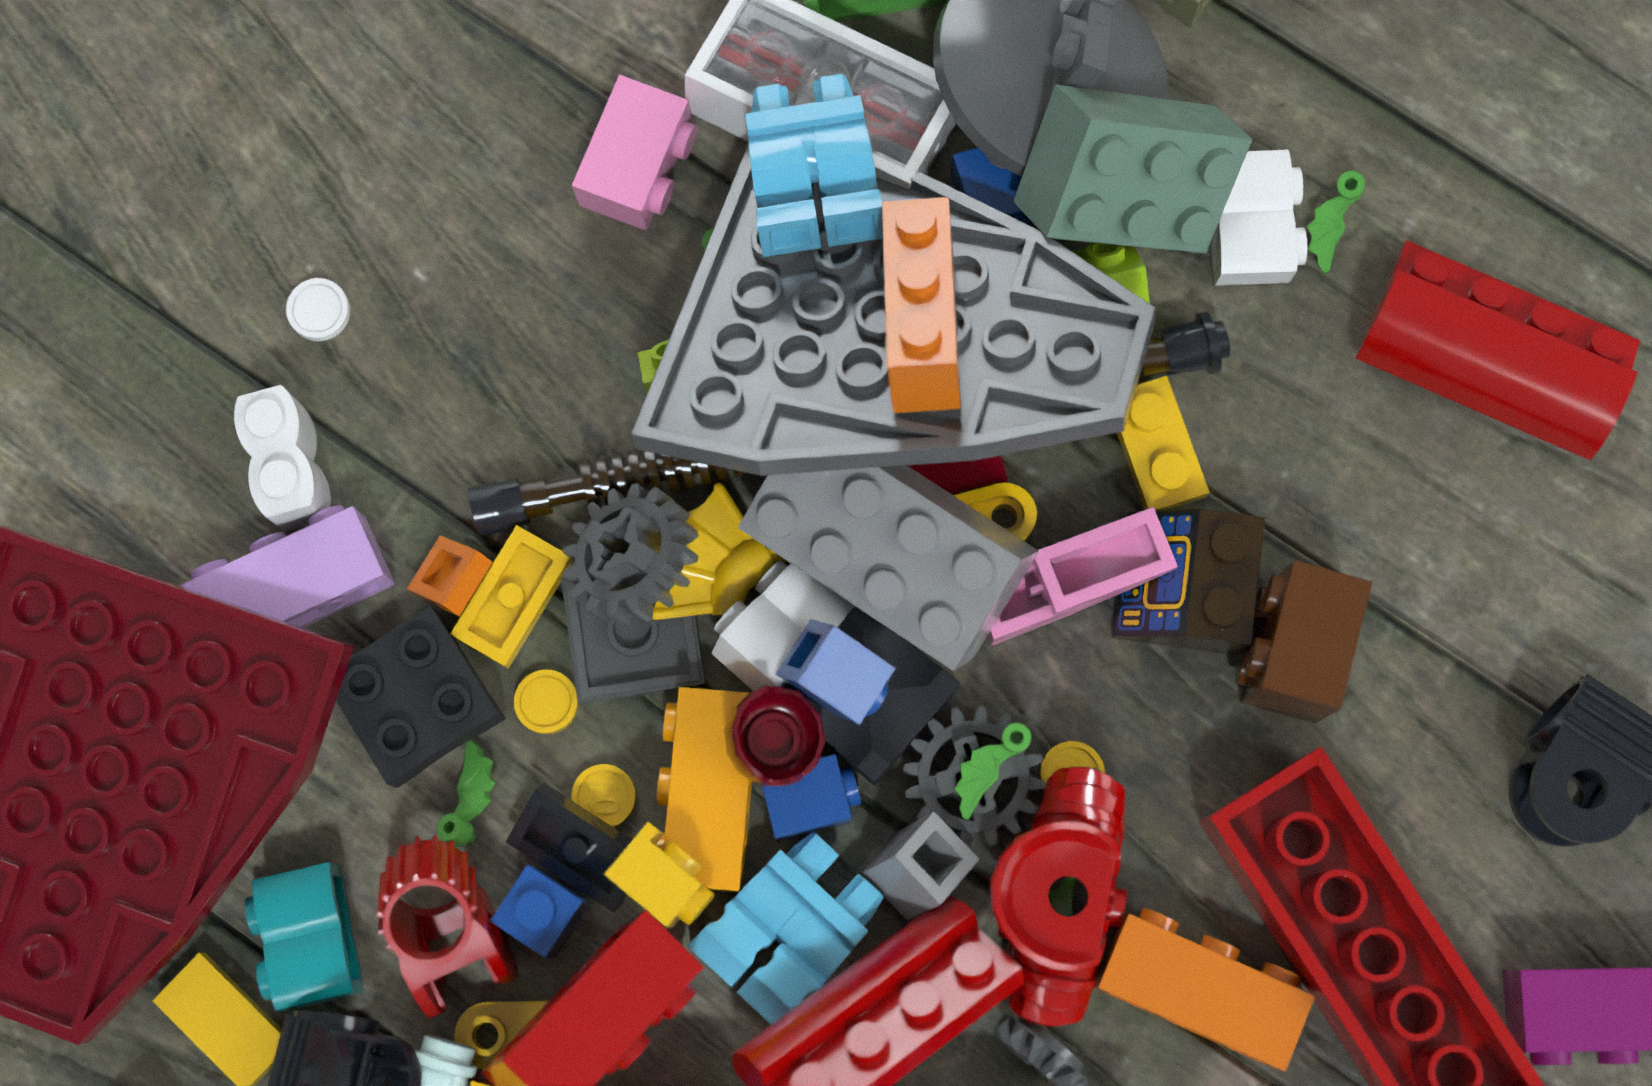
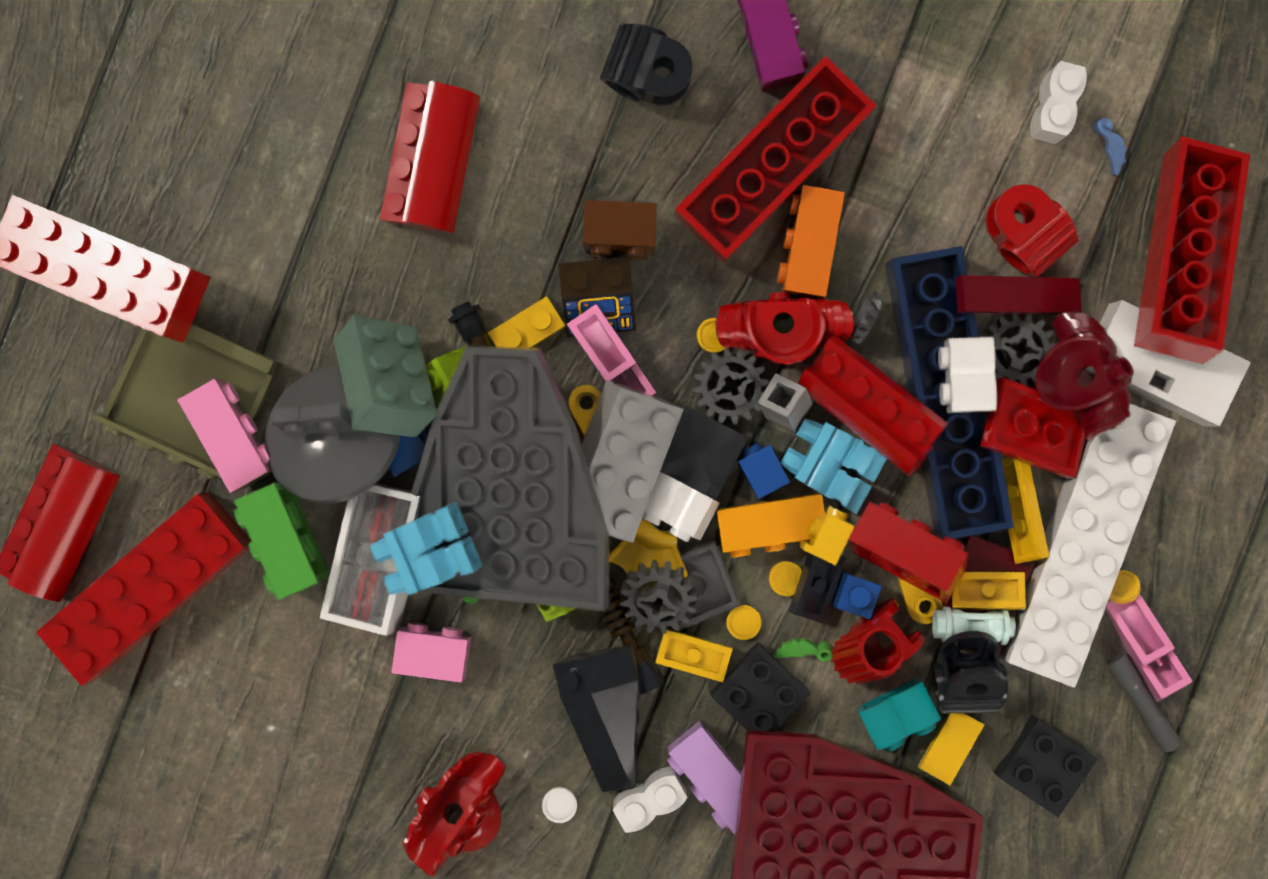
camera: 110 degrees left, 10 degrees up
orange plate [407,535,493,617] -> none
dark red hair [724,685,826,787] -> none
brick [775,619,896,725] -> none
brick [882,197,961,413] -> none
bright green piece [954,723,1031,820] -> none
white brick [1211,150,1307,286] -> none
bright green piece [1307,171,1365,274] -> none
none -> red piece [403,751,506,877]
none -> black wedge [553,644,641,792]

